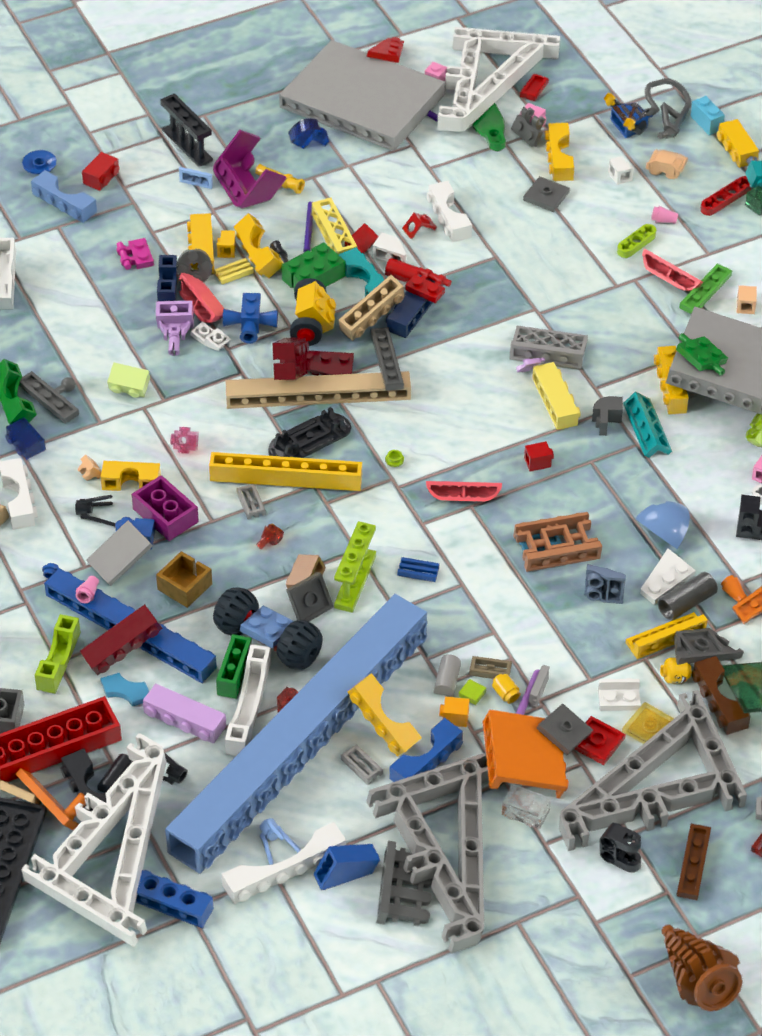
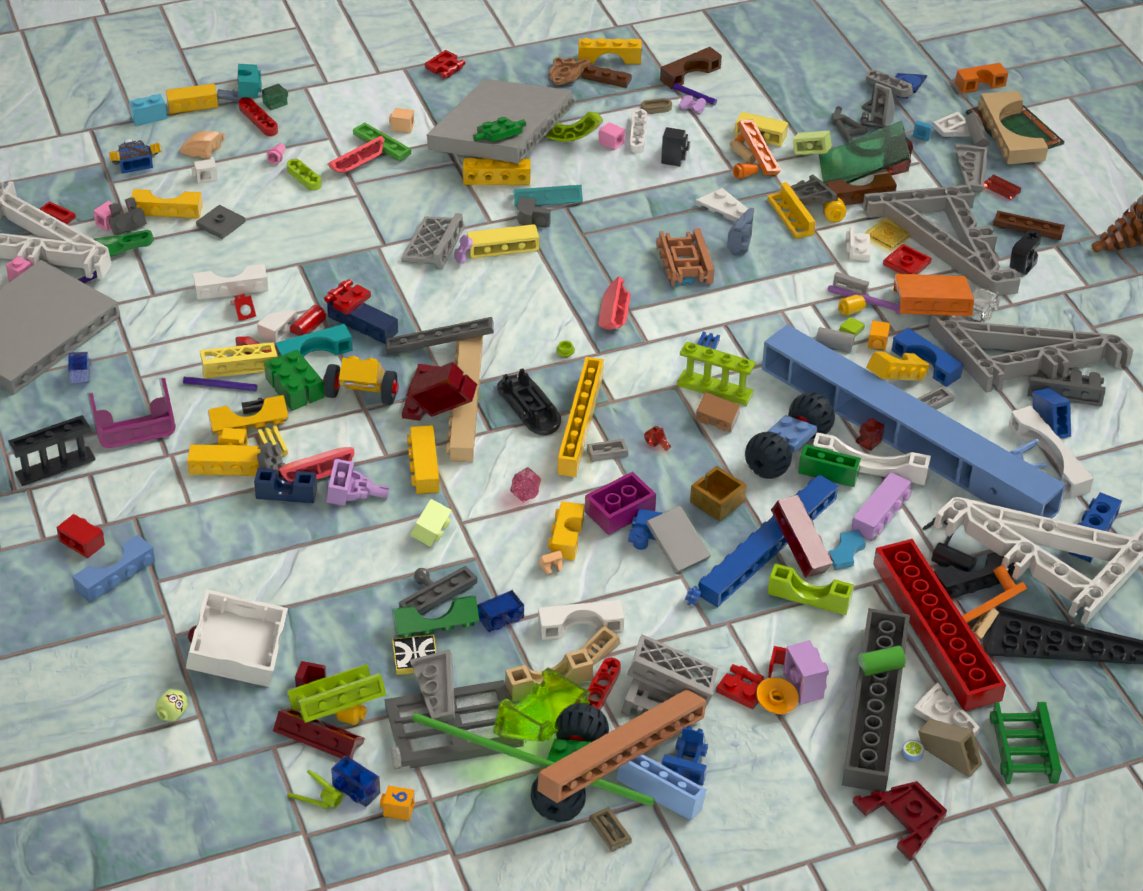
camera: 85 degrees left, 5 degrees down
blue dish [22,150,57,174] -> none
black plant [75,495,116,527] -> none
bright pink cone [76,576,99,603] -> none
dark pink plate [116,238,154,270] -> none
light blue slope [179,167,213,189] -> none
white slope [190,321,231,351] -> none
blue brick [223,293,278,344] -> none
yellow pin [255,164,305,194] -> none
dark grey plate [286,572,334,622] -> none
tan brick [339,275,404,341] -> none
dark tan tile [469,656,512,679] -> none
red brick [524,441,554,472] -> none
dark grey plate [537,703,593,755] -> none
medium blue brick [635,501,690,549] -> none
dark grey piece [643,78,691,139] -> none
dark grey piece [658,572,718,620] -> none
none -> yellow brick [407,425,440,494]

